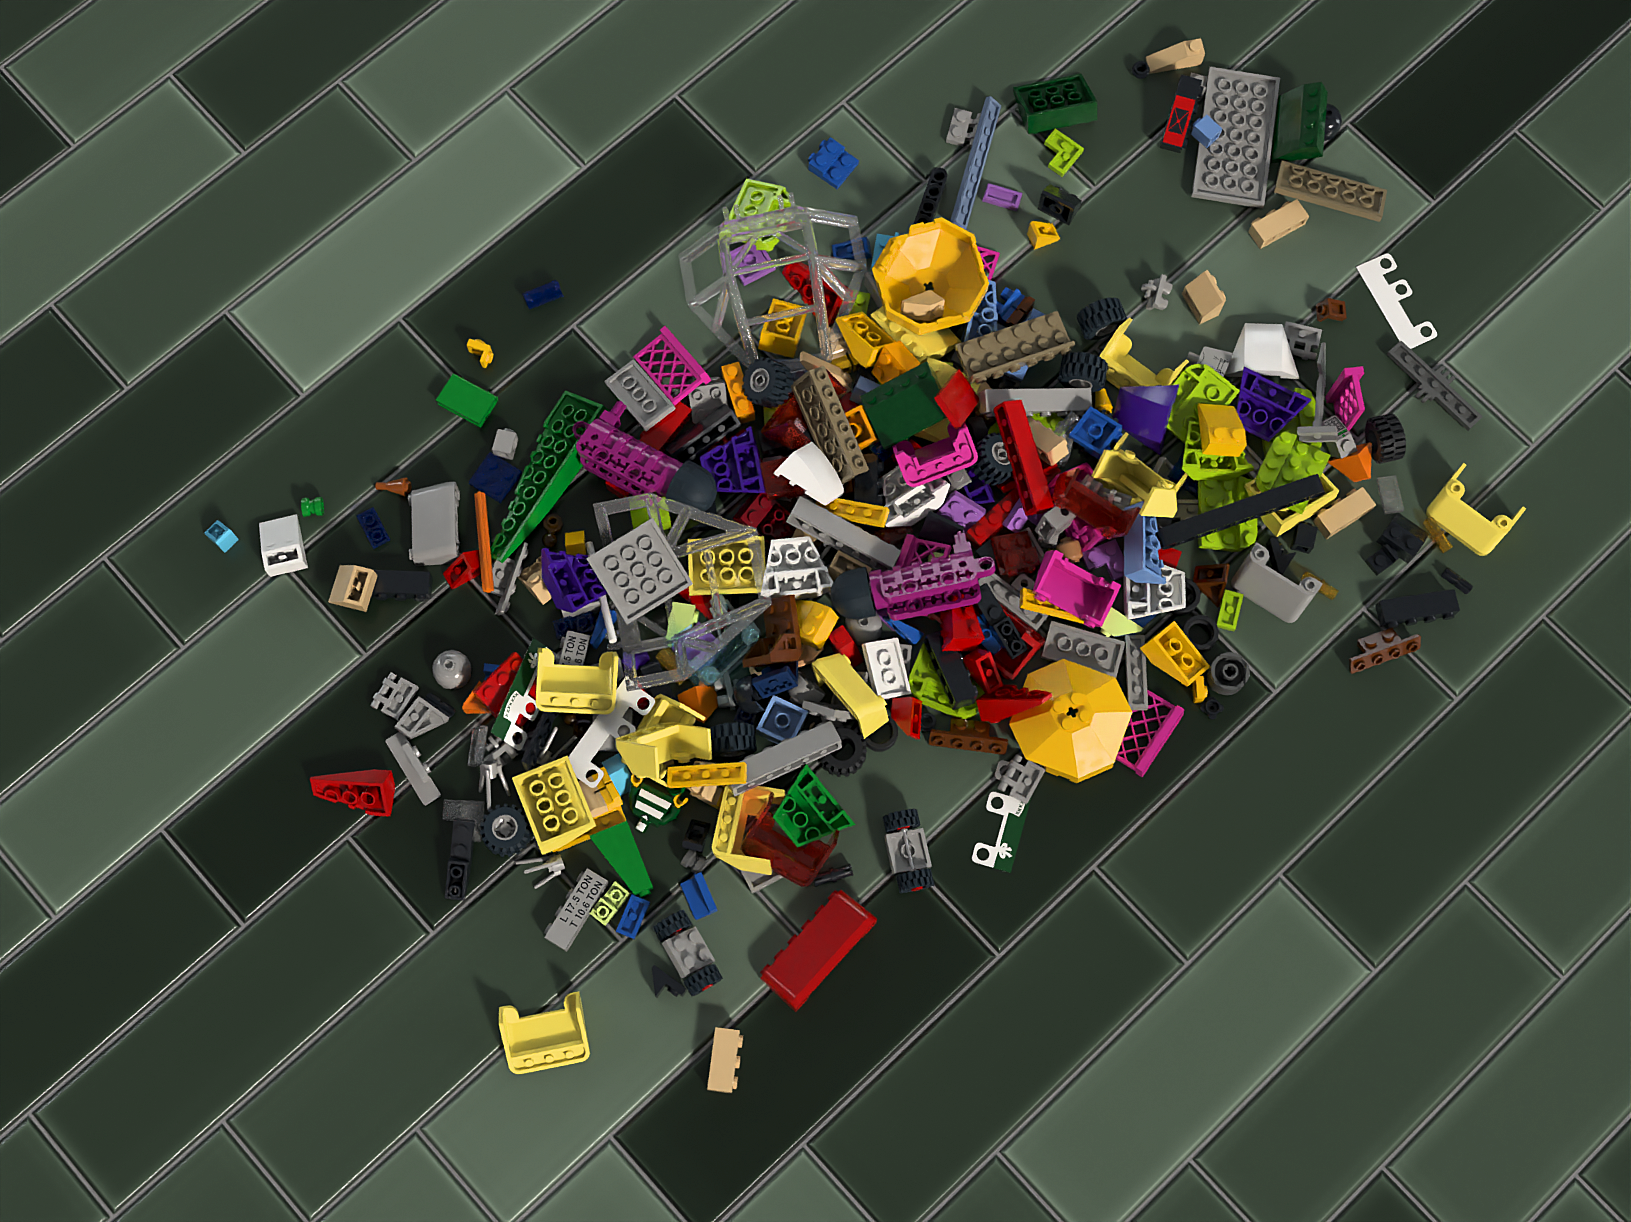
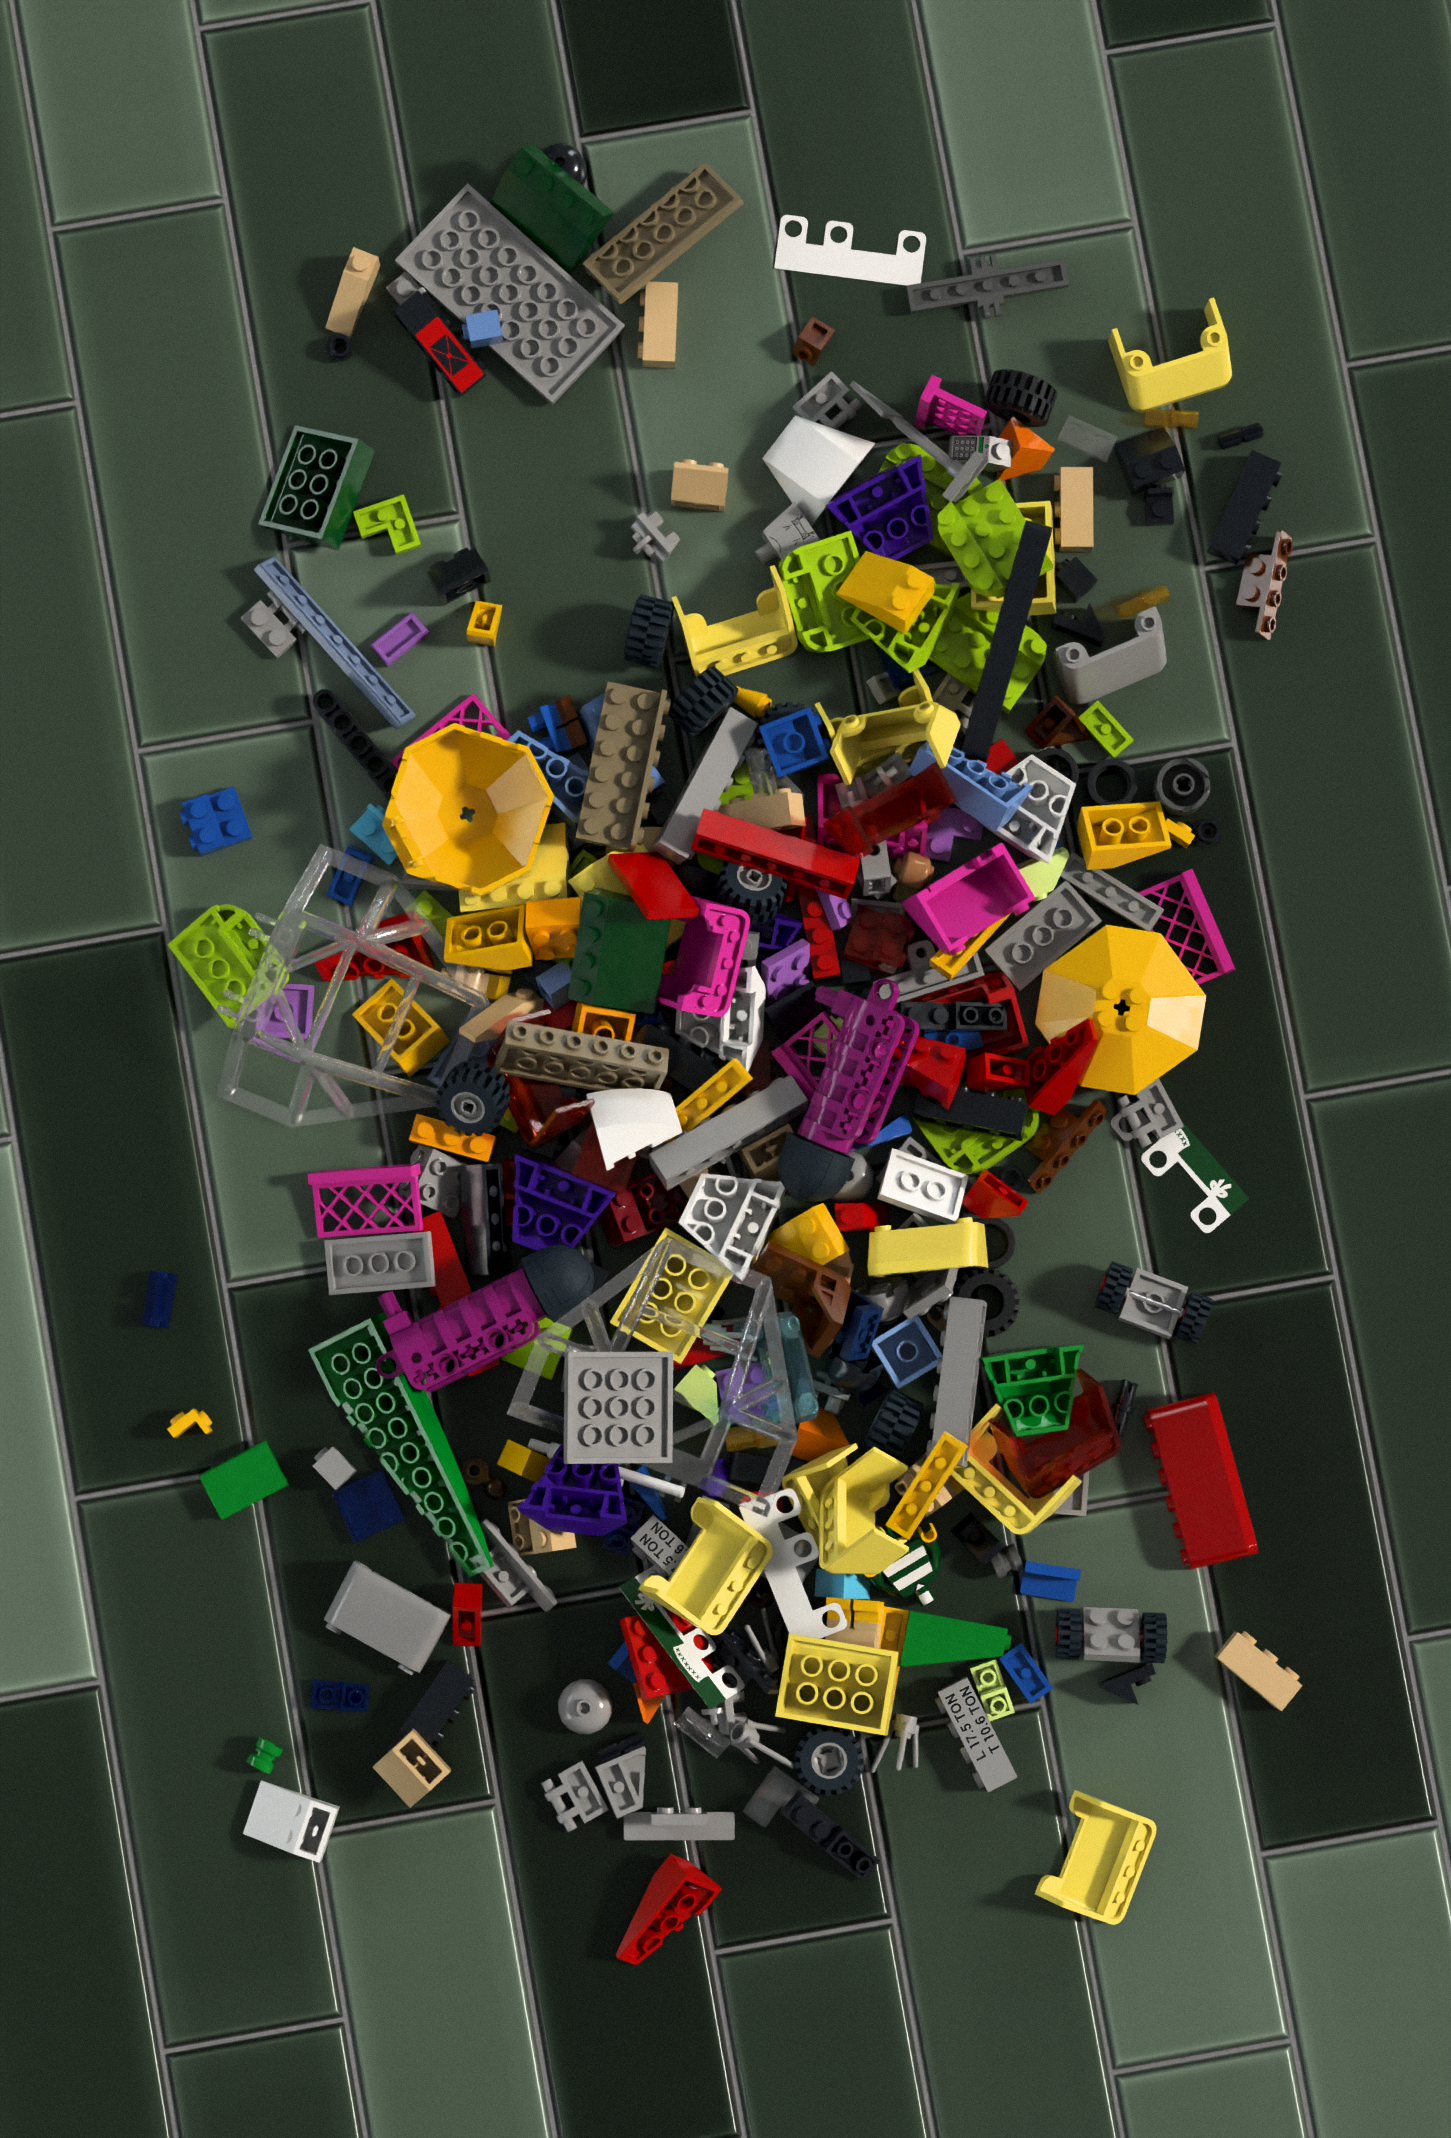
camera: 60 degrees left, 10 degrees up
medium azure slope [204,520,239,553] -> none
dark orange cone [375,478,412,496] -> none
orange axle [474,491,494,593] -> none
tan slope [901,290,945,321] -> none
dark purple wedge [1113,384,1179,455] -> none

